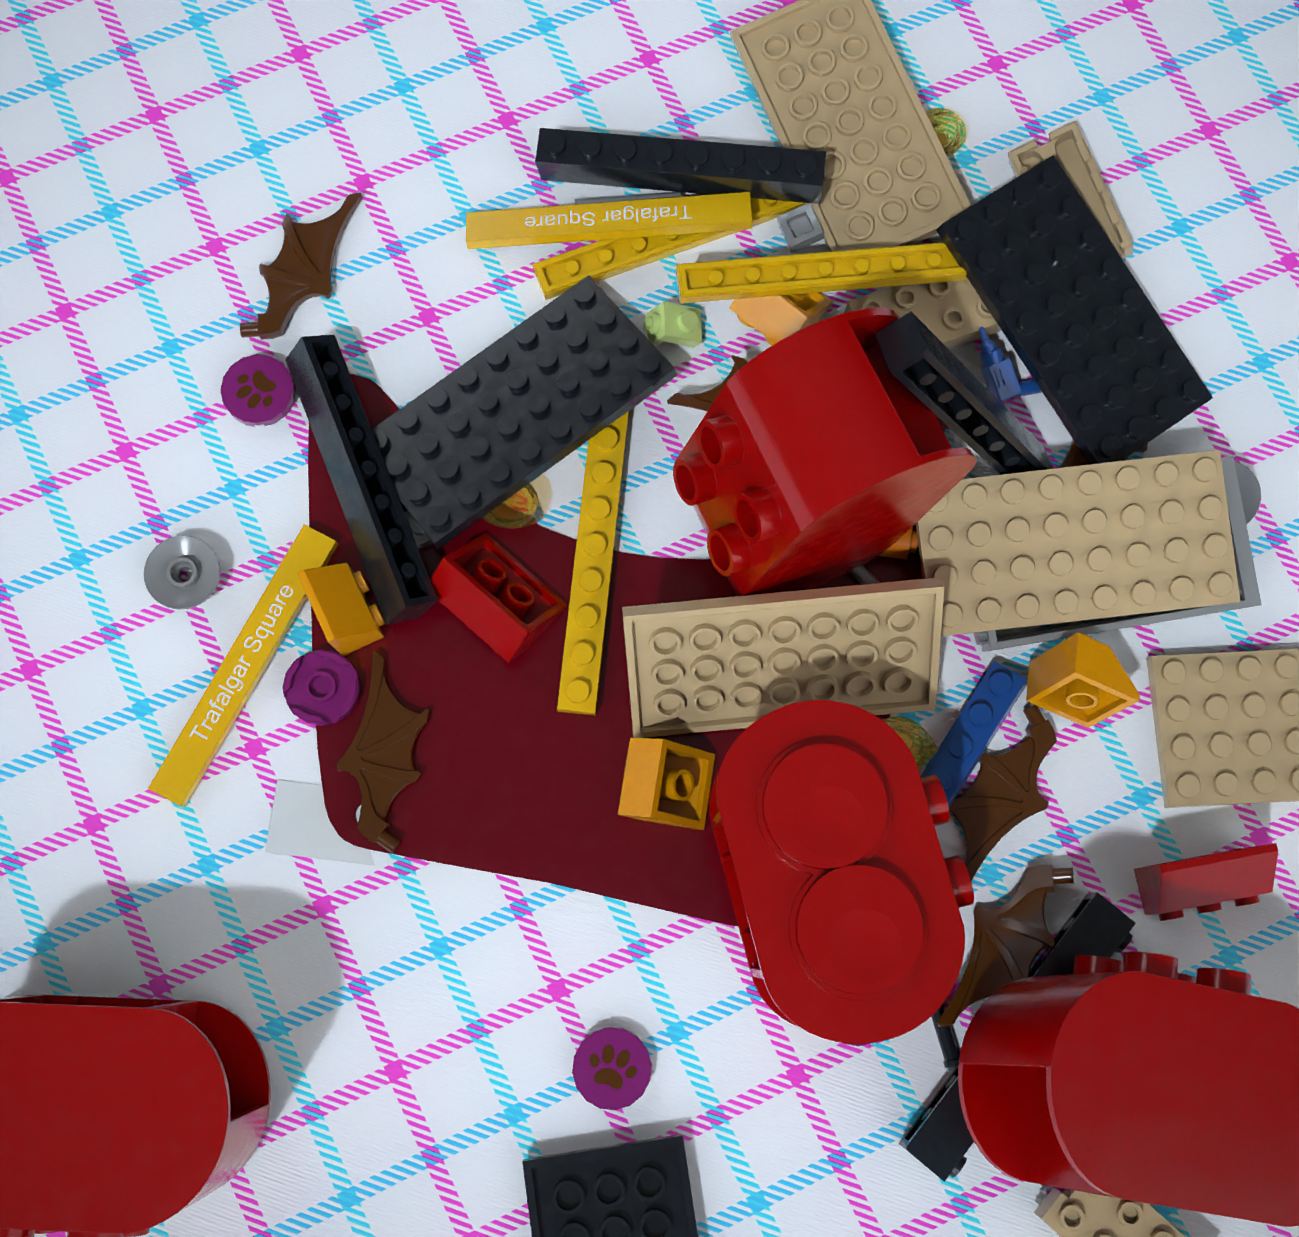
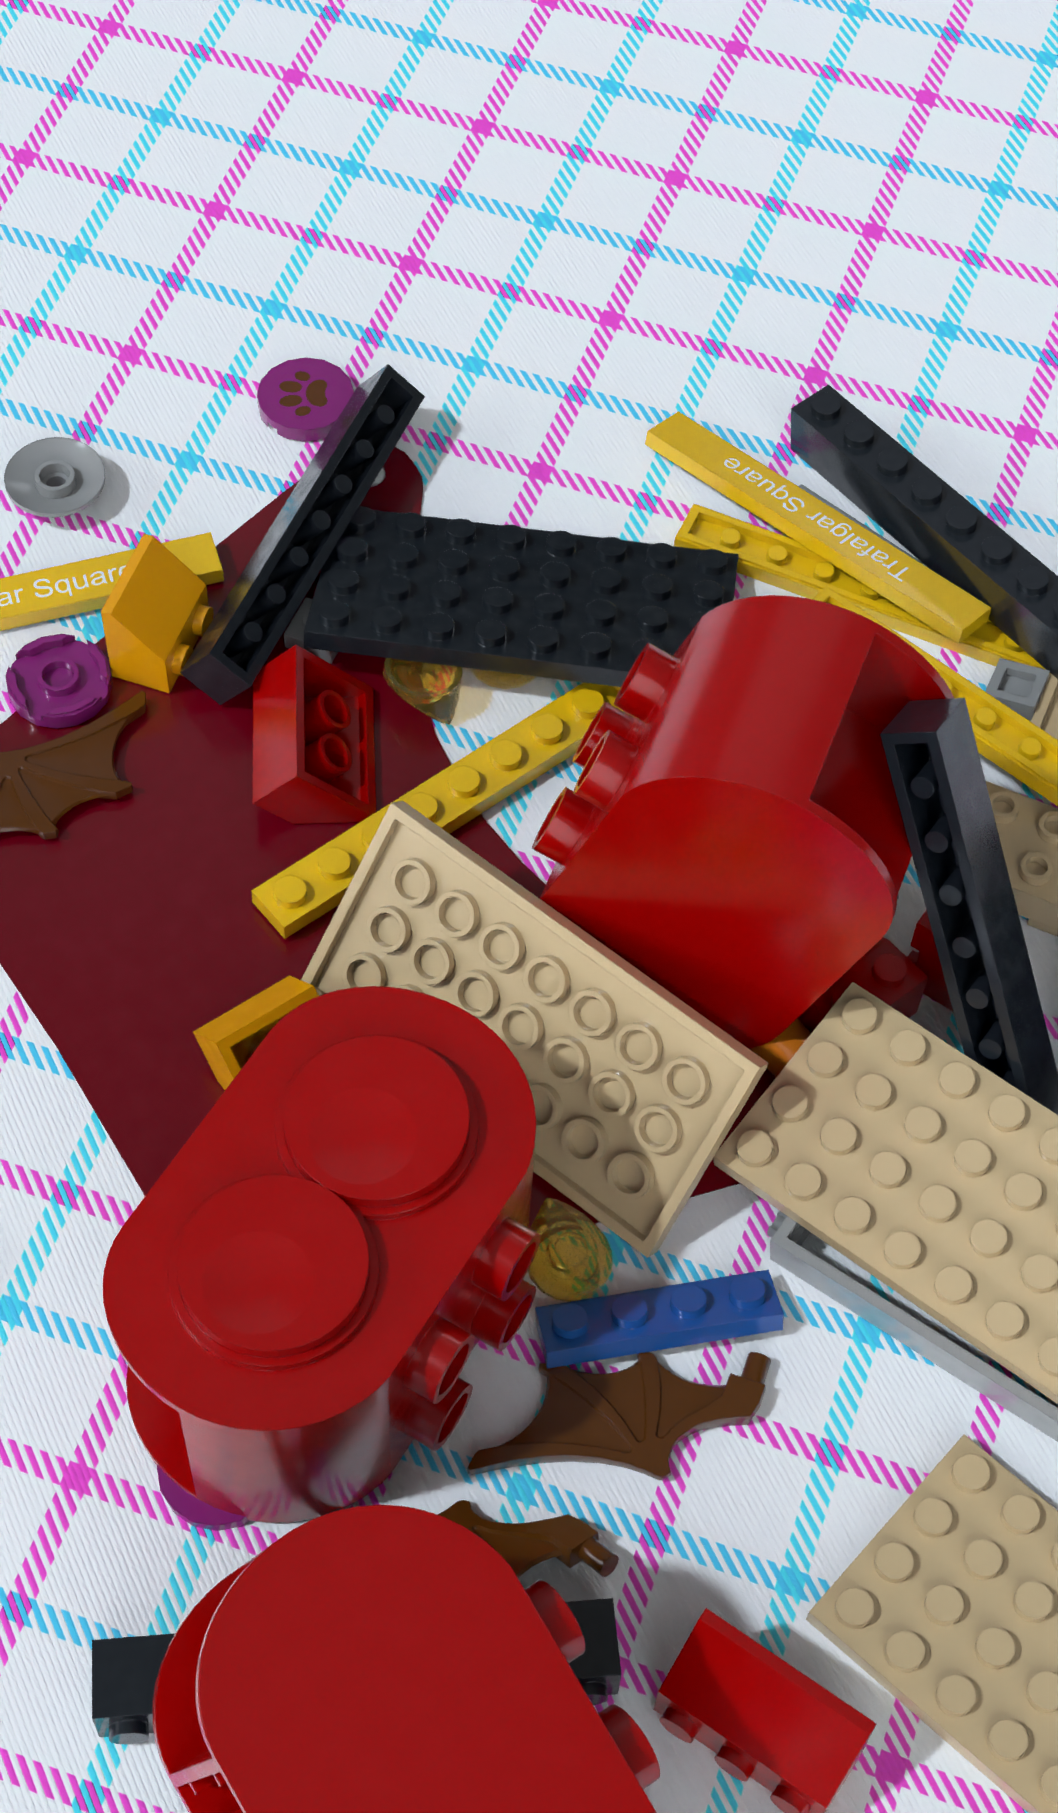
camera: 45 degrees right, 20 degrees down
reddish brown animal [240,192,362,340] -> none
light orange slope [1026,632,1140,728] -> none

